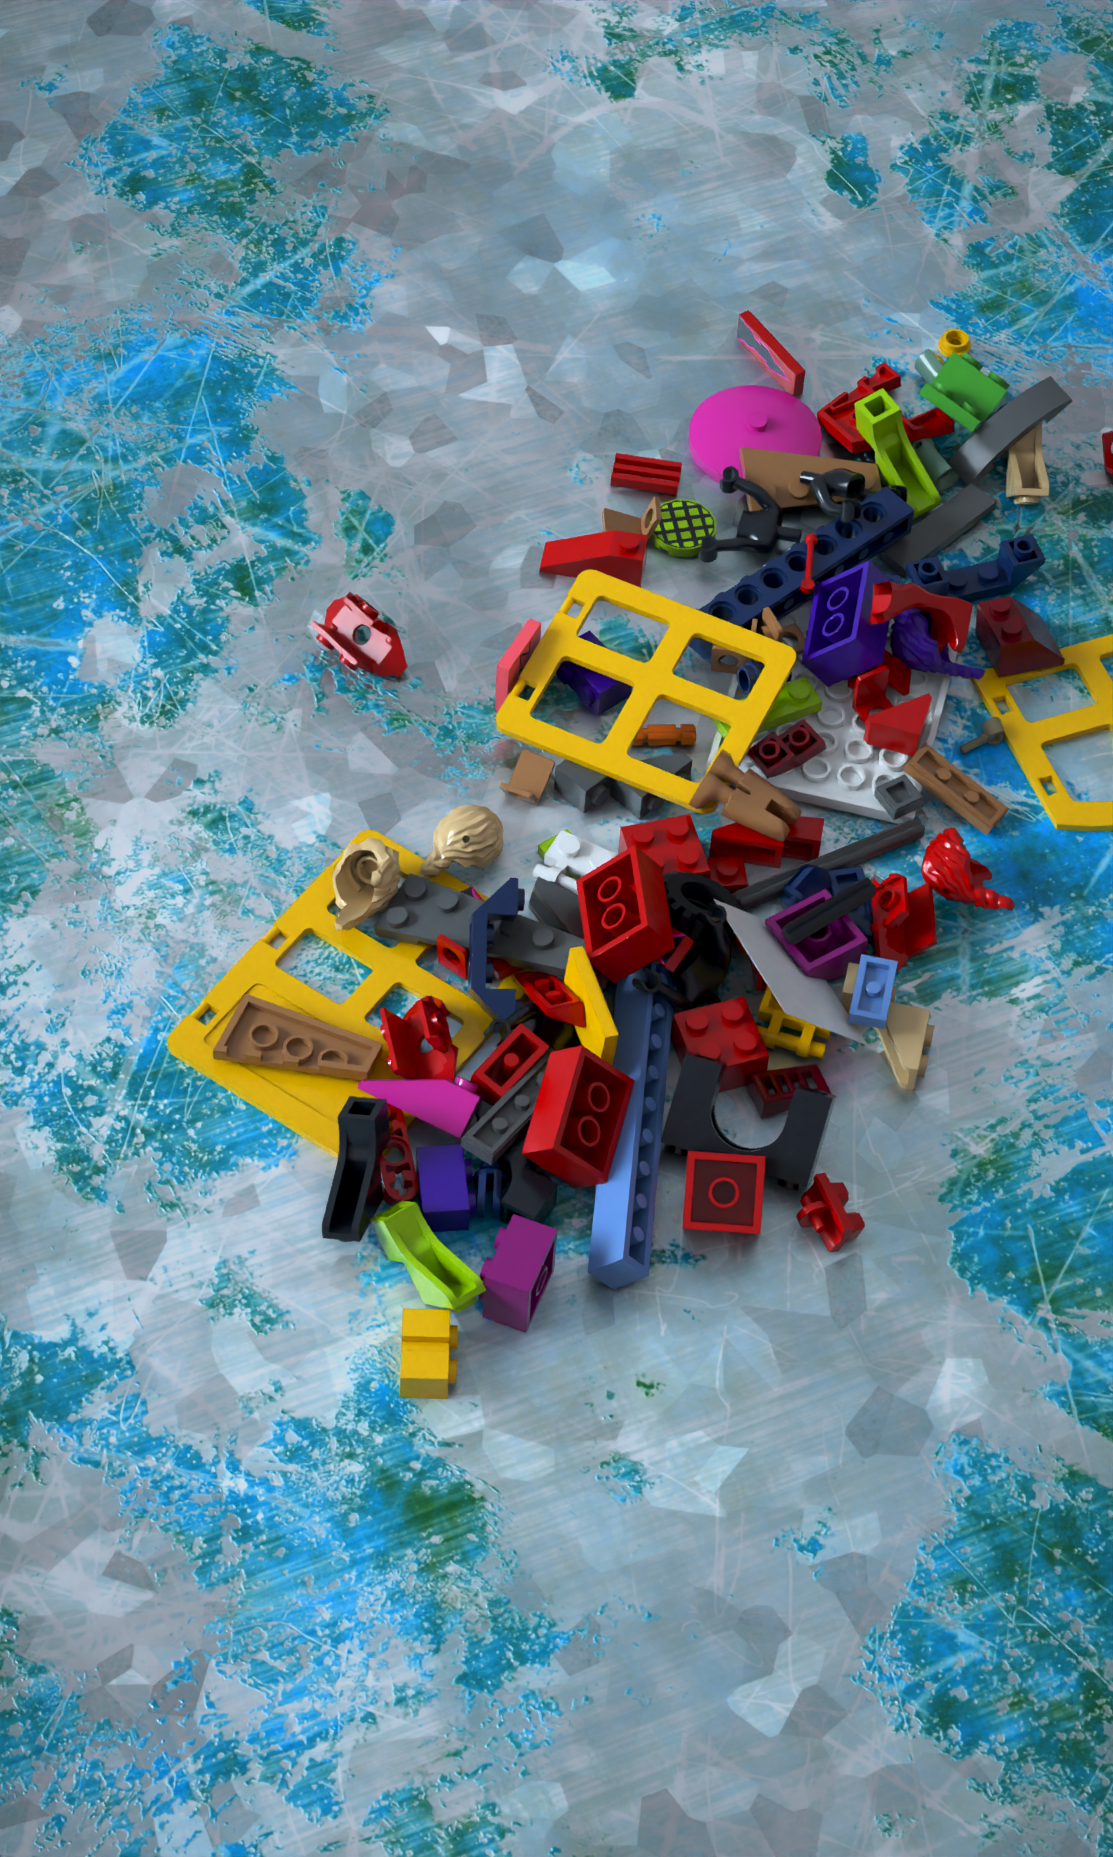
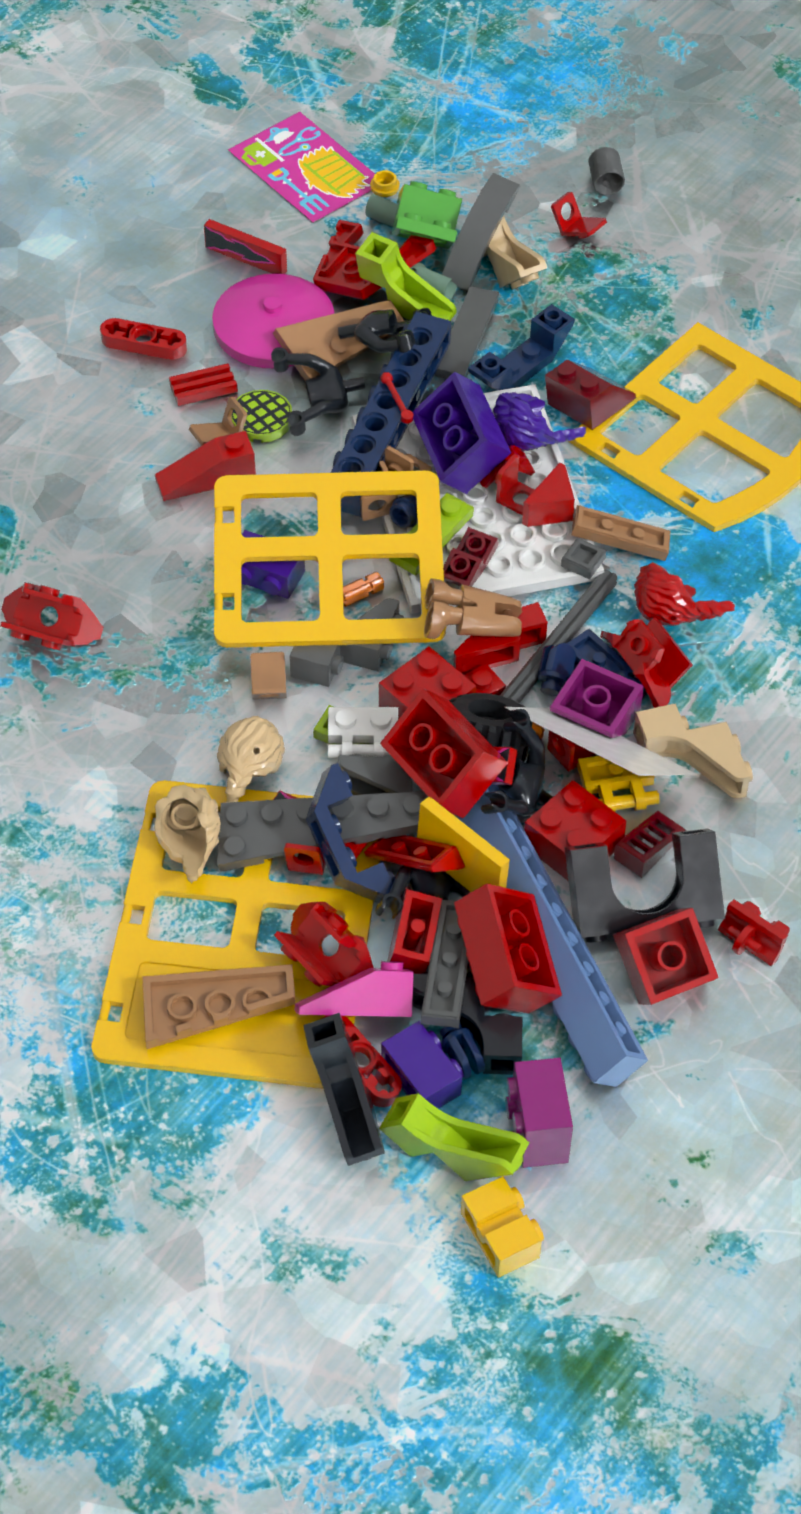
camera: 25 degrees left, 0 degrees up
coral tile [495,618,541,712] -> none
black axle [782,878,876,945] -> none
medium blue plate [848,954,898,1030] -> none
red animal [868,581,973,653] -> none
dark tan hand [959,717,1004,755] -> none
none -> red beam [100,318,187,360]
none -> sticker [228,112,375,223]

